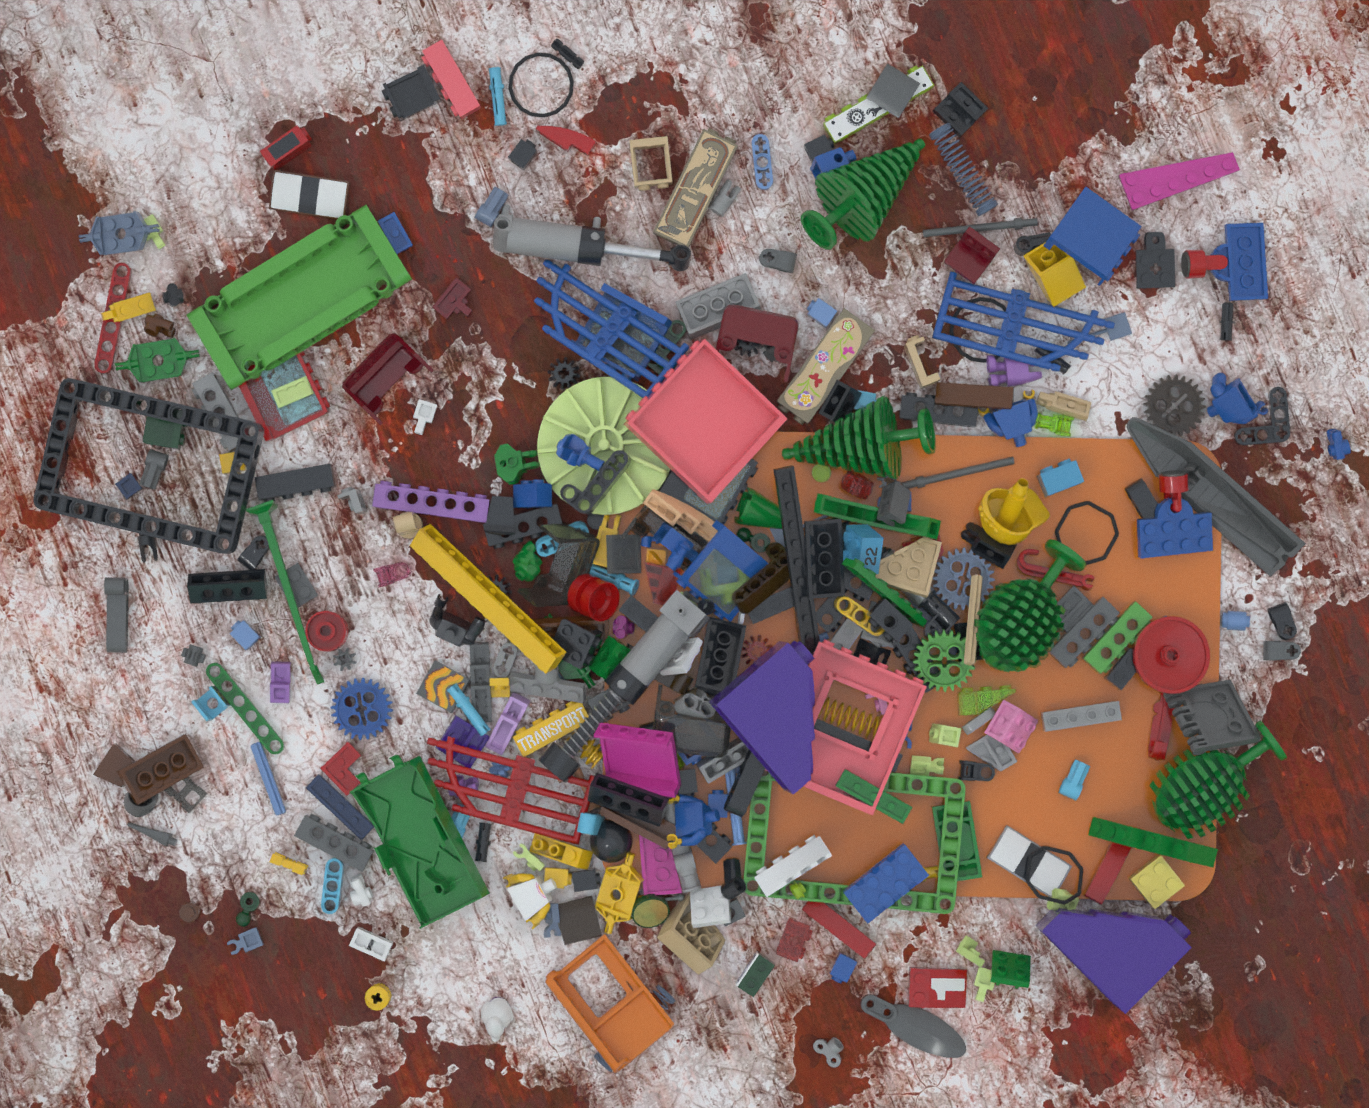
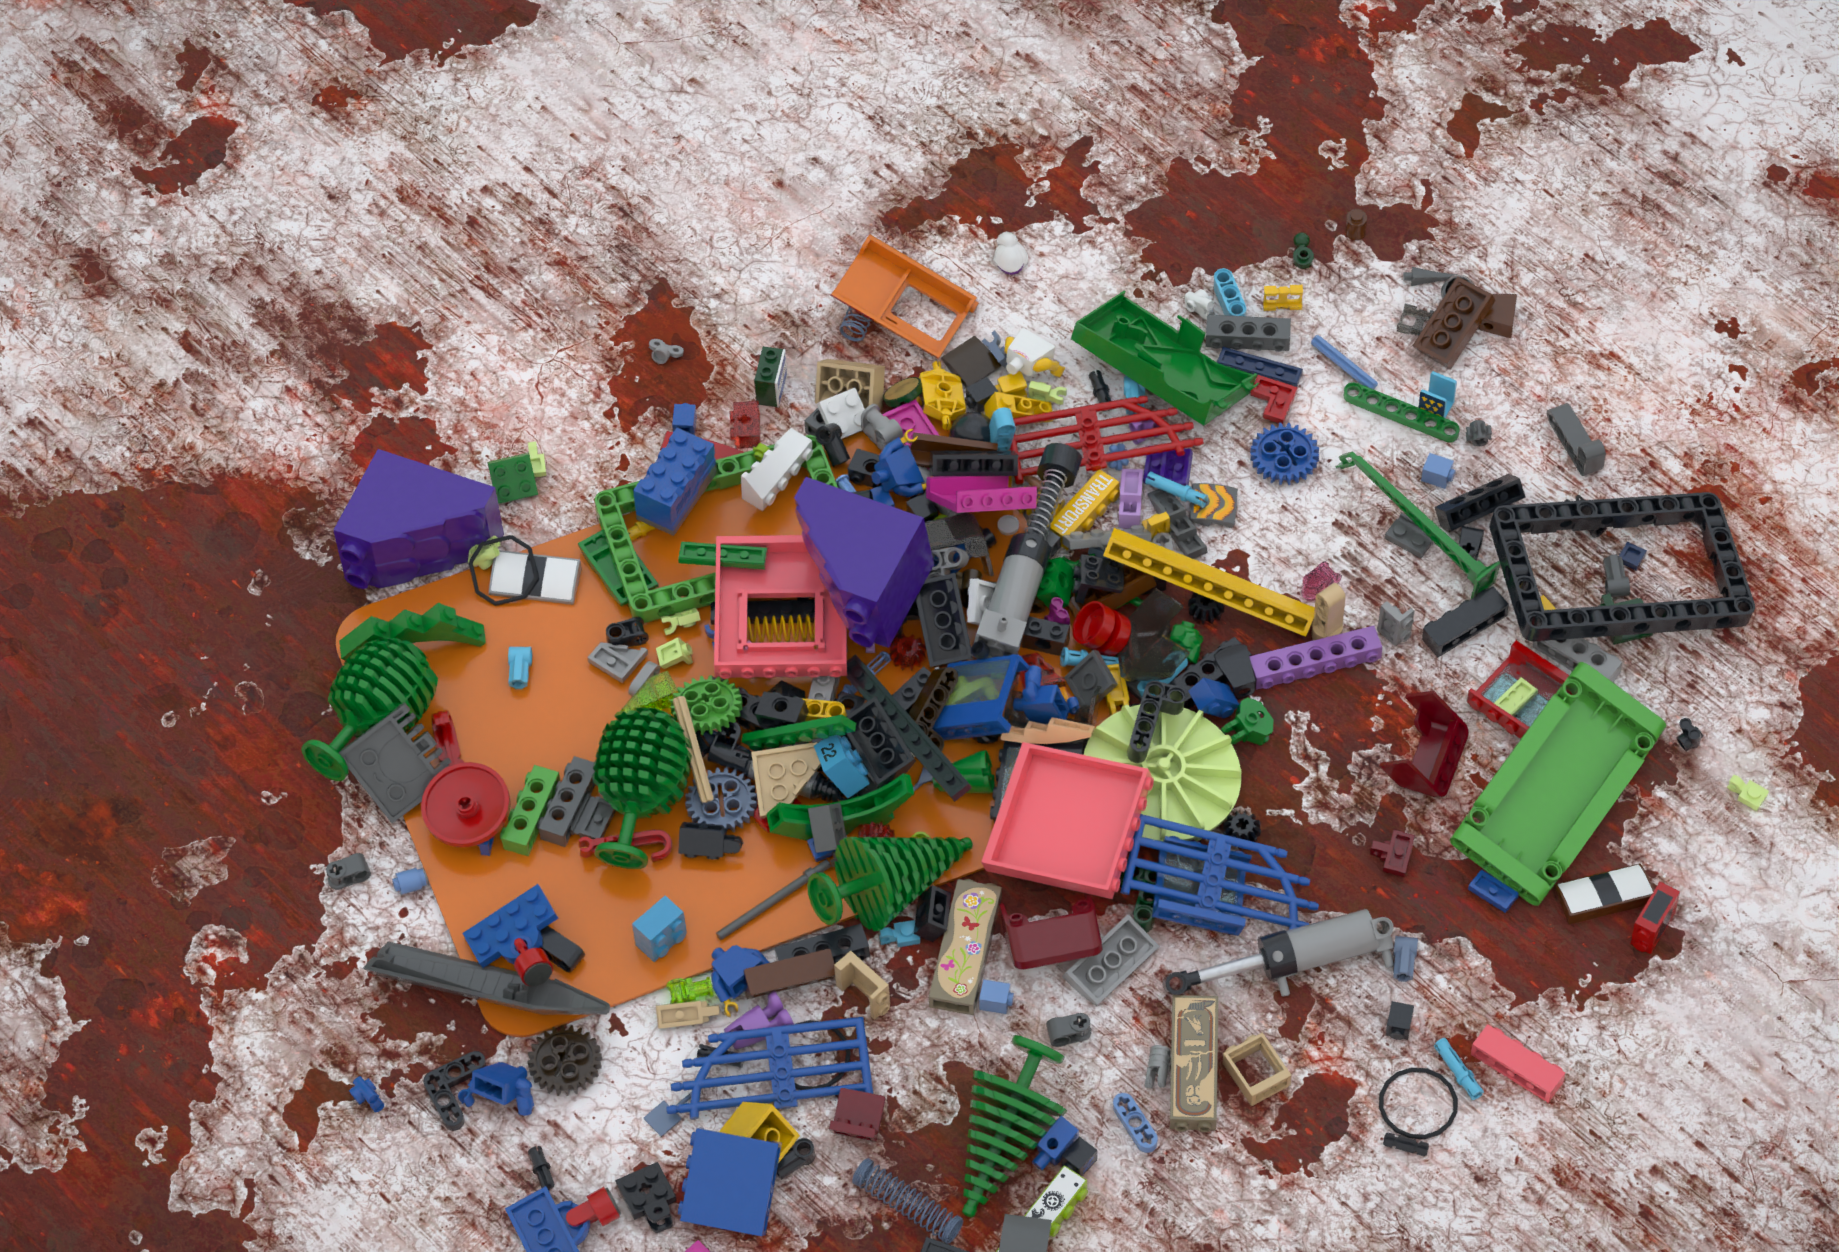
camera: 160 degrees right, 30 degrees down
sand blue plate [79,211,160,255] -> none
red beam [94,263,131,374] -> none
yellow hinge [101,292,156,322] -> none
green plate [115,337,200,383] -> none
reddish brown plate [144,314,176,338] -> none
sand blue plate [227,927,264,955] -> none
medium lavender slope [270,662,291,703] -> none
red wheel [305,611,349,652] -> none
dark grey gear [333,648,357,671] -> none
white brick [349,927,394,961] -> none
yellow piece [365,983,391,1011] -> none
black panel [381,65,441,121] -> none
white plate [413,399,437,435] -> none
black torso [430,594,486,647] -> none
red slope [536,126,596,156] -> none
blue piece [556,434,605,472] -> none
plate [736,527,770,552] -> none
dark grey plant [860,994,966,1058] -> none
red slope [908,967,967,1008] -> none
dark grey bar [923,218,1038,237] -> none
yellowish green bracket [956,935,985,967] -> none
yellow piece [978,478,1050,545] -> none
bright pink bracket [984,700,1038,753] -> none
light grey brick [1040,701,1122,732] -> none
black piece [1055,501,1119,565] -> none
red slope [1084,842,1132,905] -> none
black brick [1104,648,1136,690] -> none
light yellow brick [1128,854,1185,909] -> none
black piece [1267,602,1297,640] -> none

